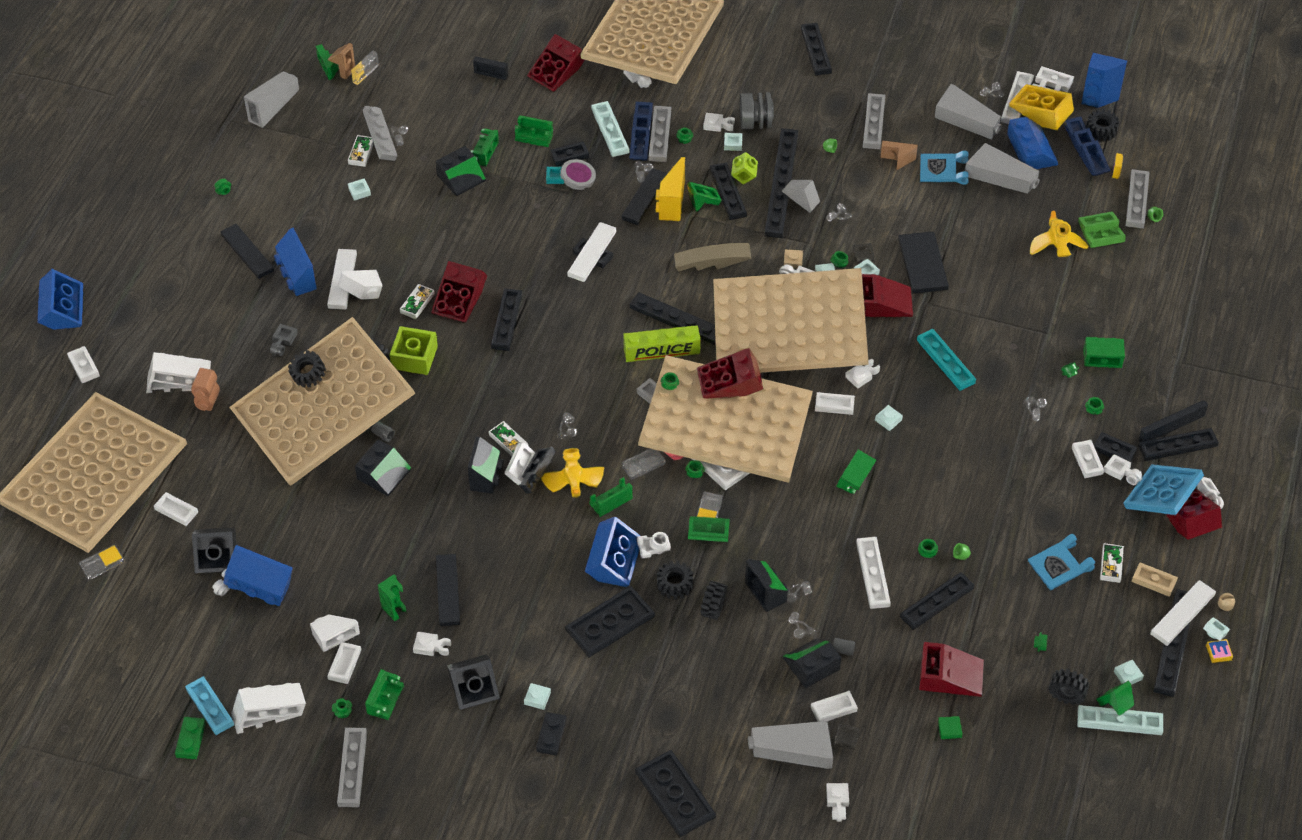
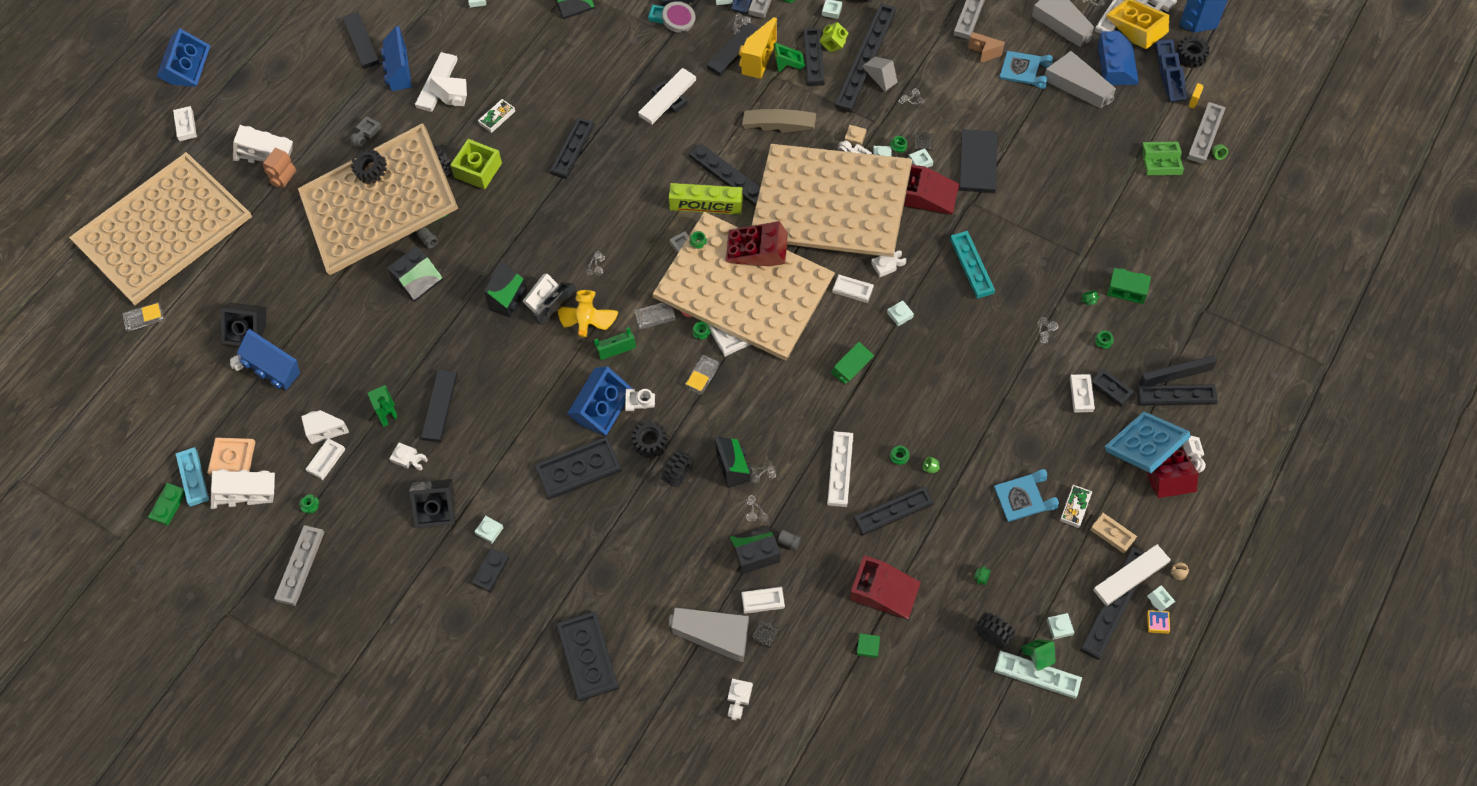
camera: 15 degrees right, 10 degrees up
white tile [154,492,198,526] -> none
green hinge [365,669,404,720] -> none
dark red slope [431,261,487,323] -> none
tile [489,421,528,456] -> none
green hinge [688,516,730,542] -> none
bright green hinge [823,138,837,153] -> none
yellow animal [1030,211,1089,257] -> none
white plate [1104,455,1142,485] -> none
none -> light nougat plate [208,438,255,476]

